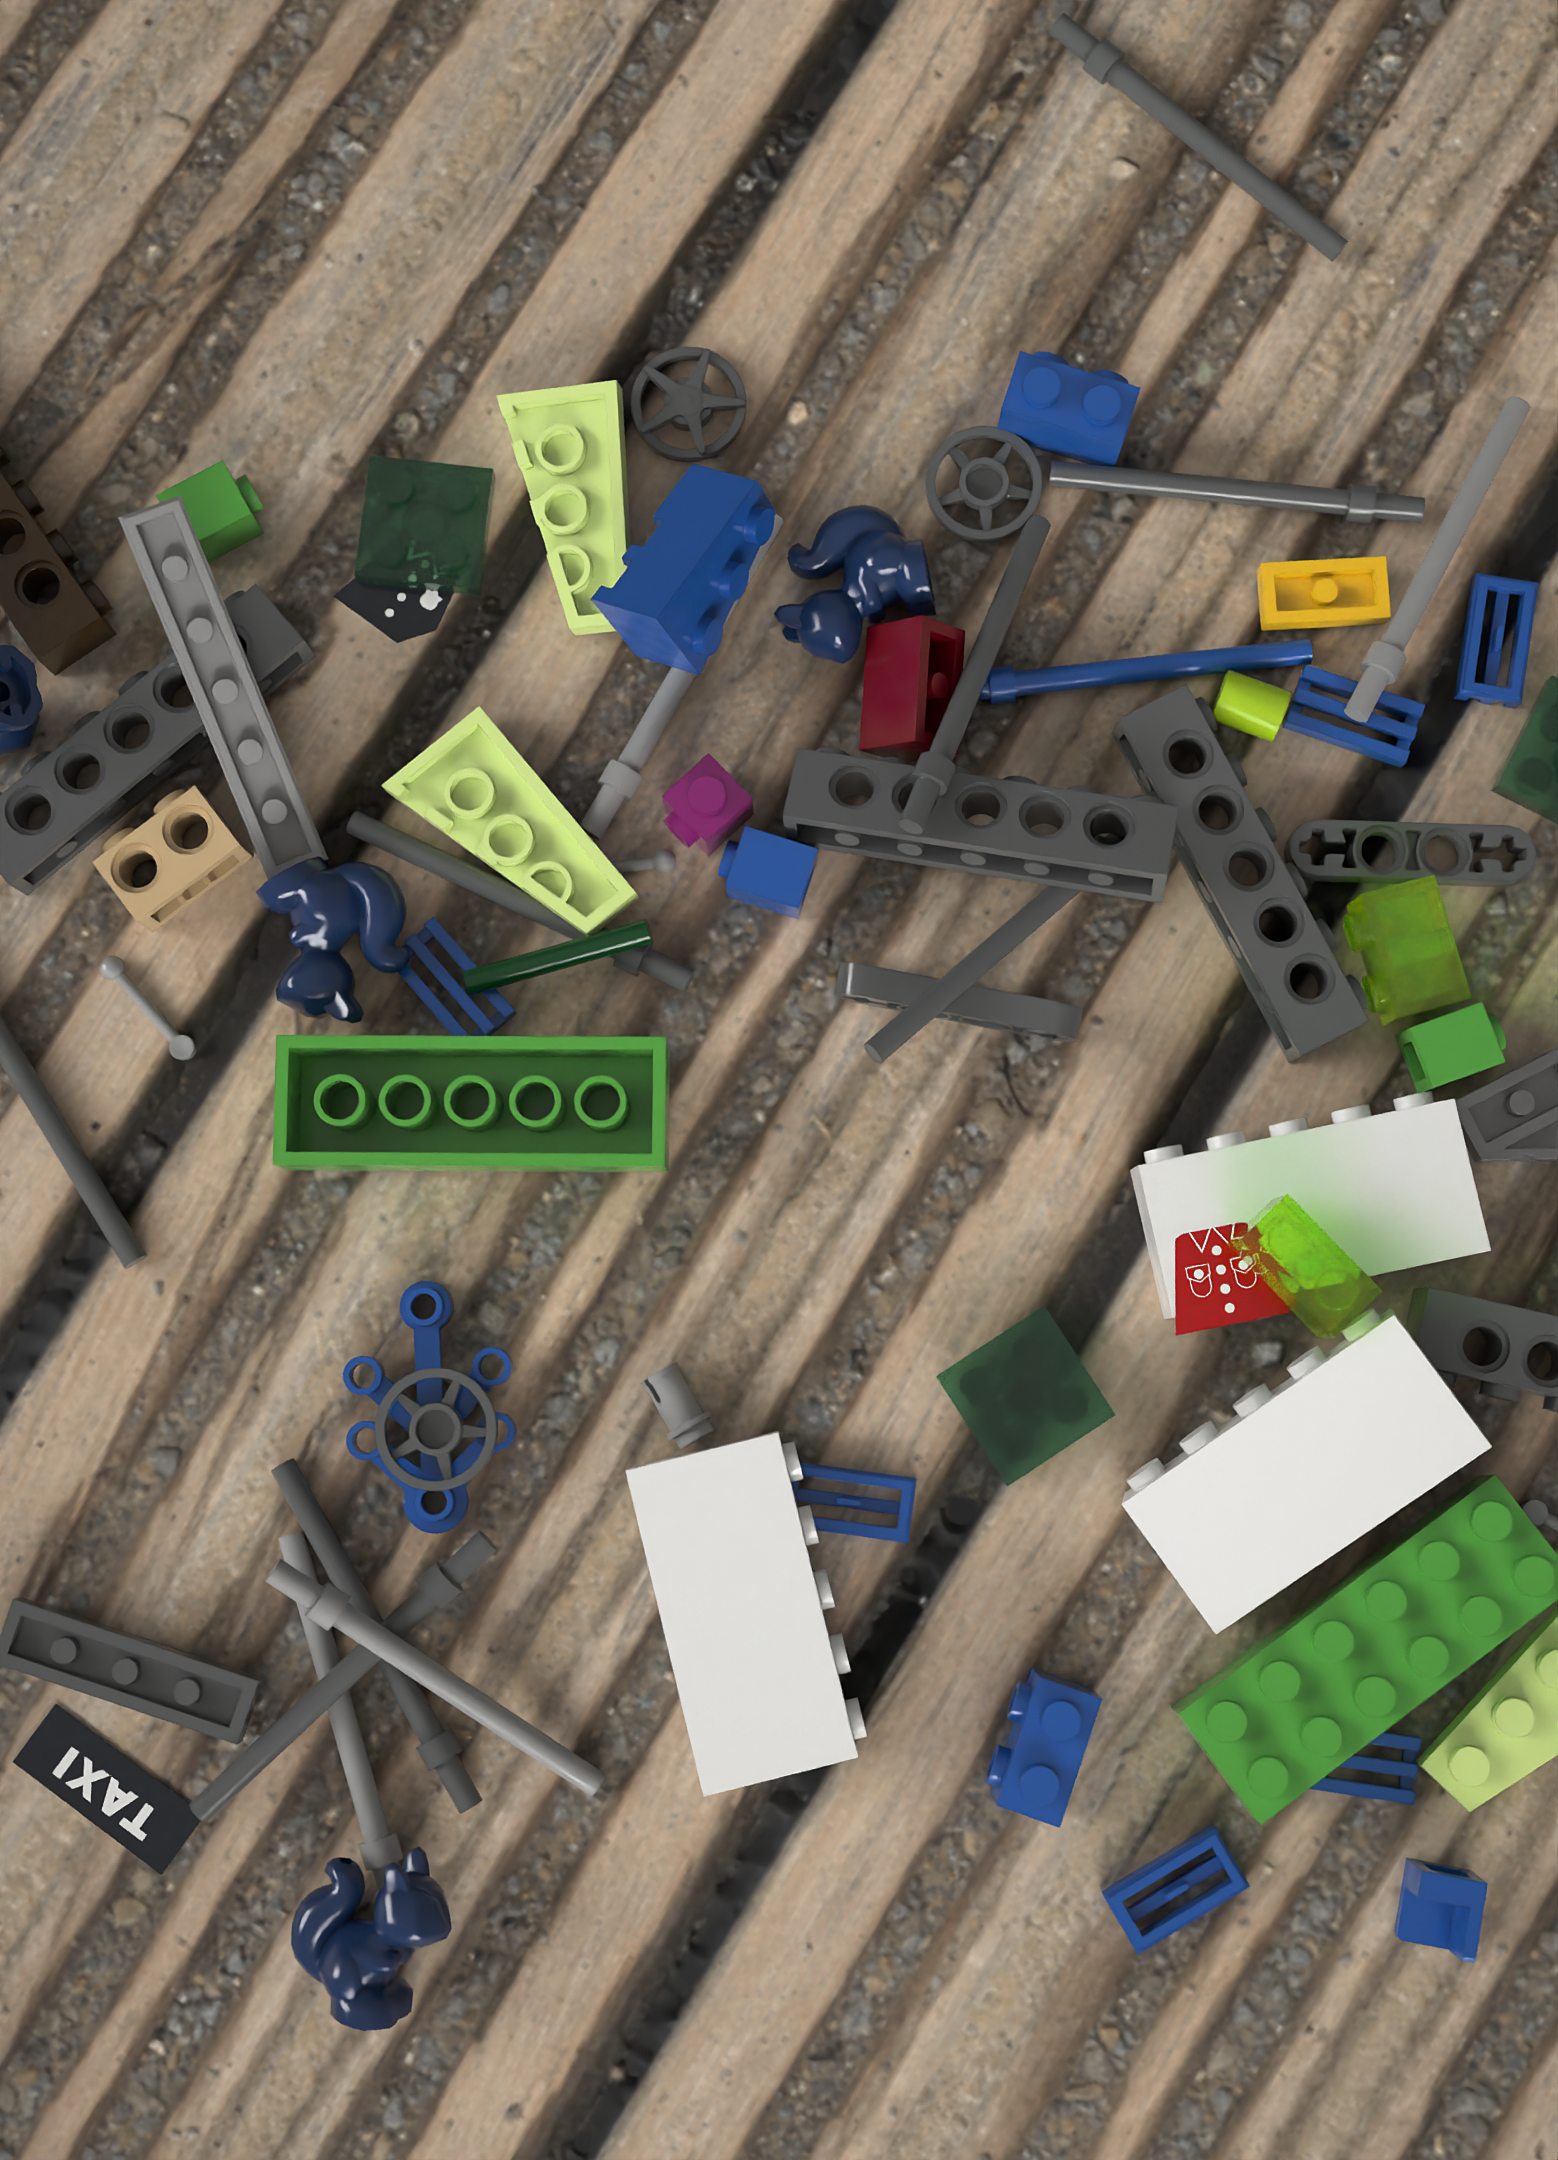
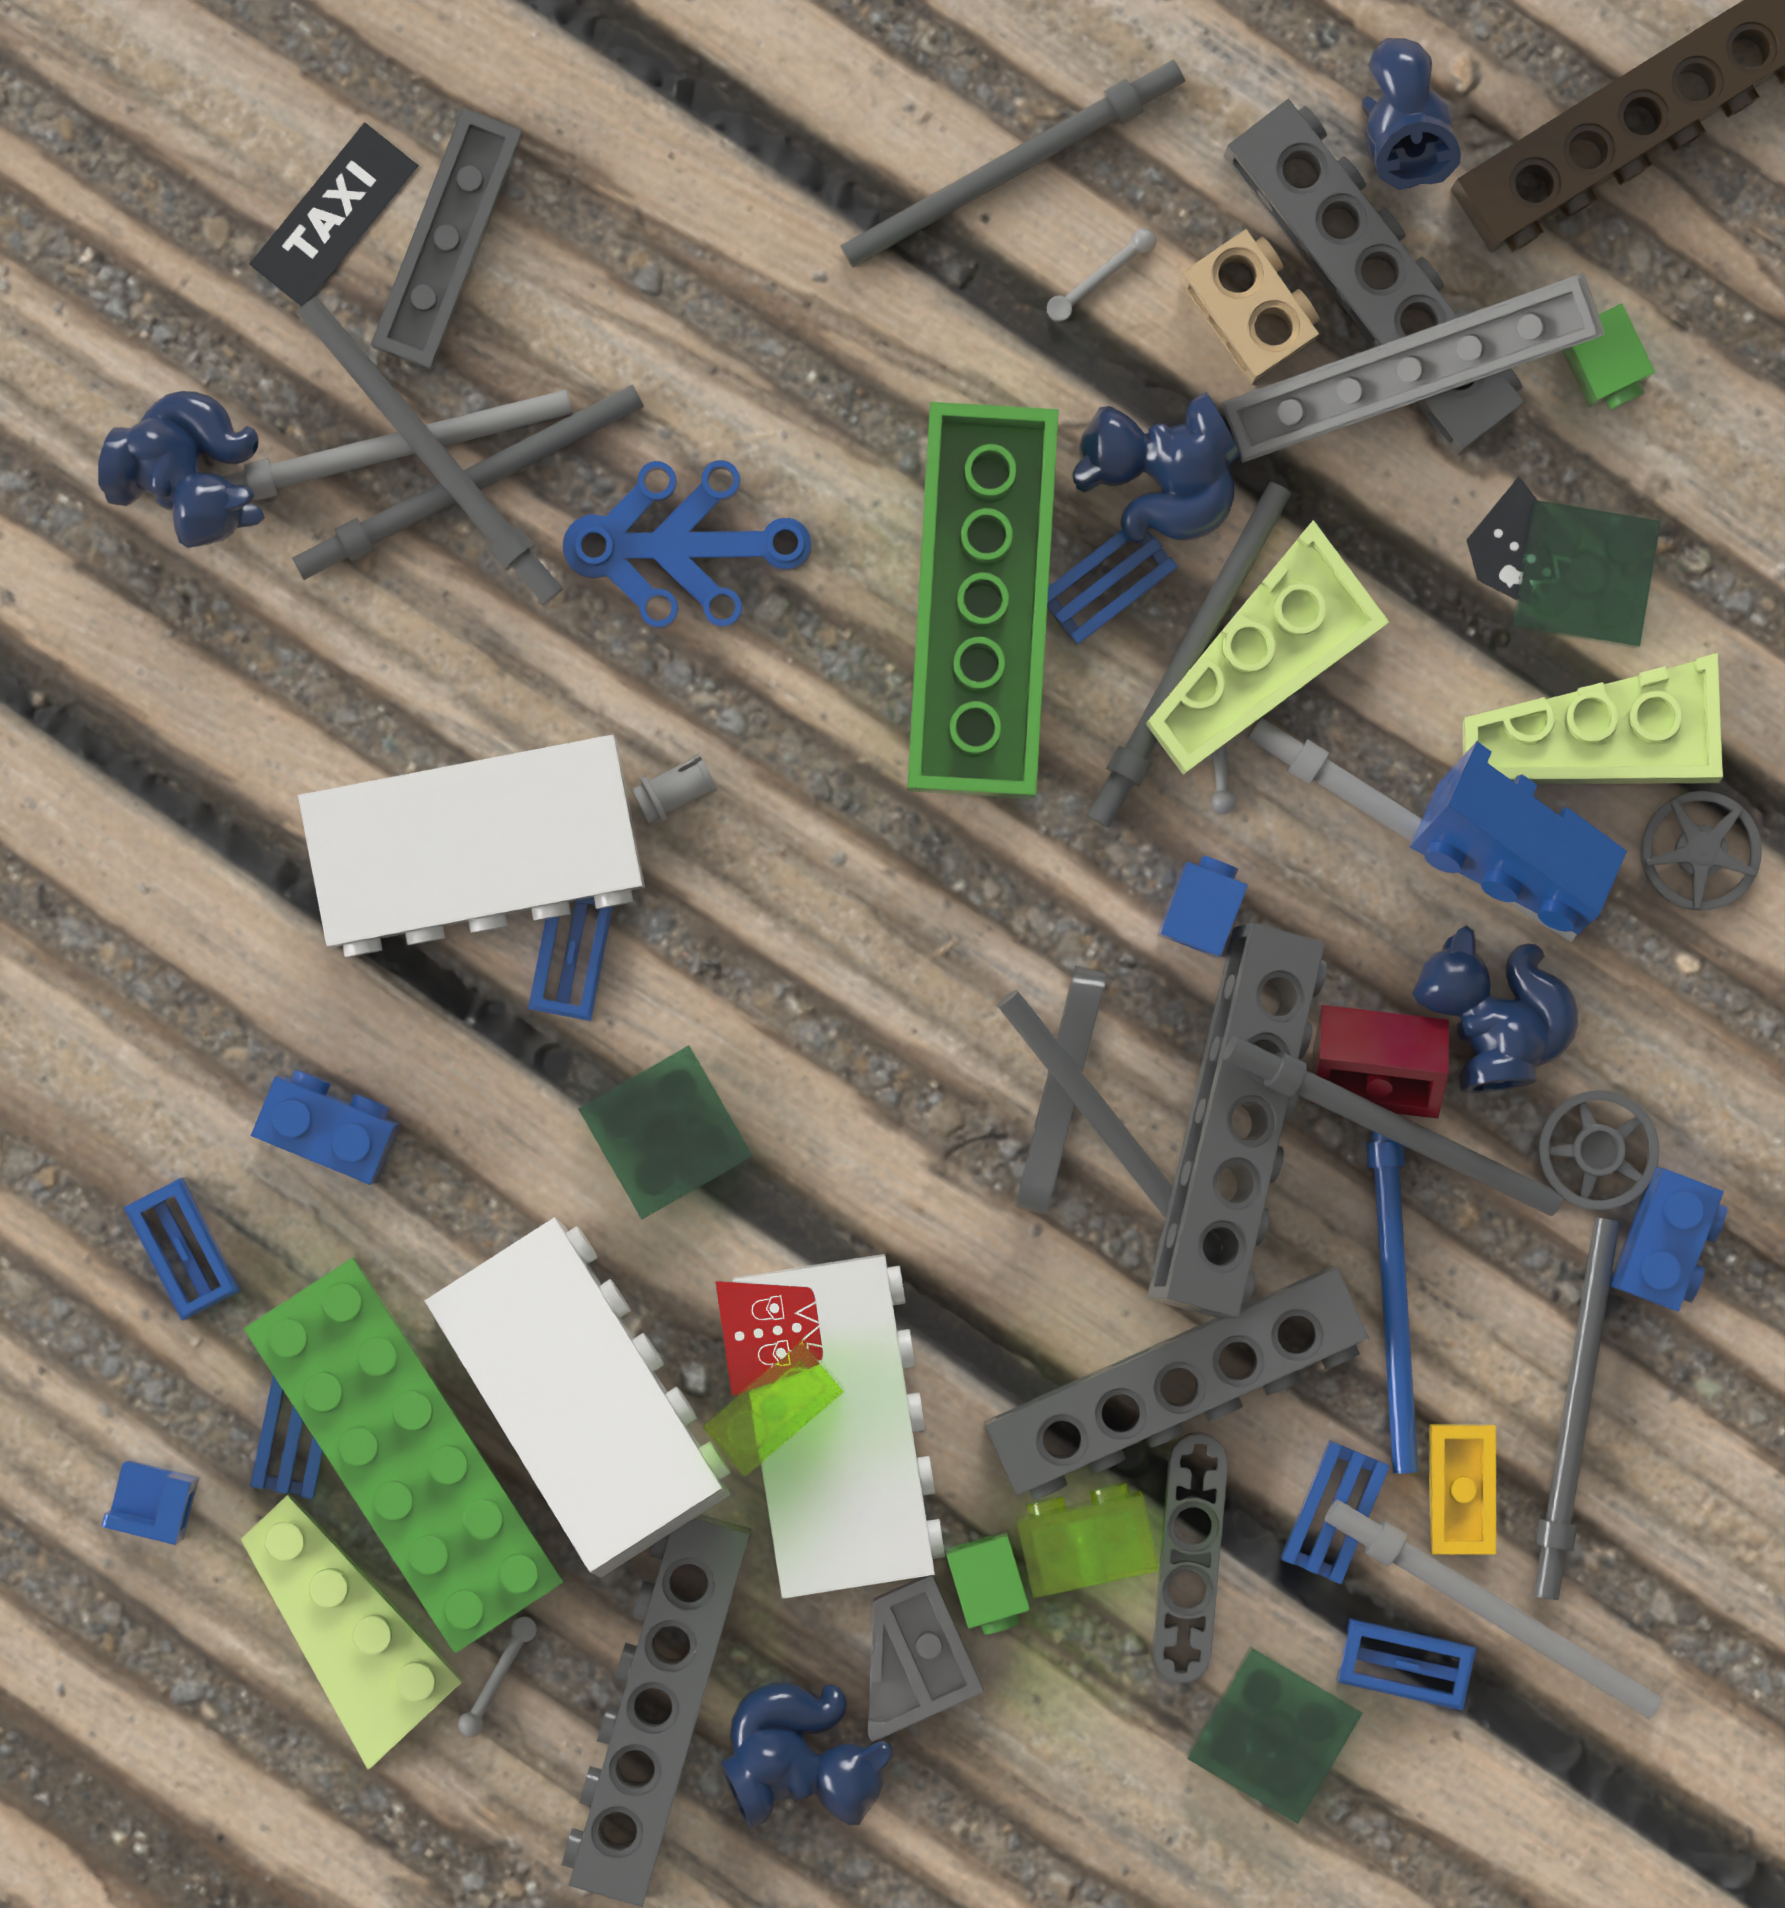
camera: 85 degrees right, 5 degrees up
light grey bar [265,1558,605,1796] -> none
dark grey wheel [375,1368,498,1491] -> none
dark green bar [463,919,653,995] -> none
magenta brick [662,753,754,857] -> none
lime piece [1212,669,1291,742] -> none

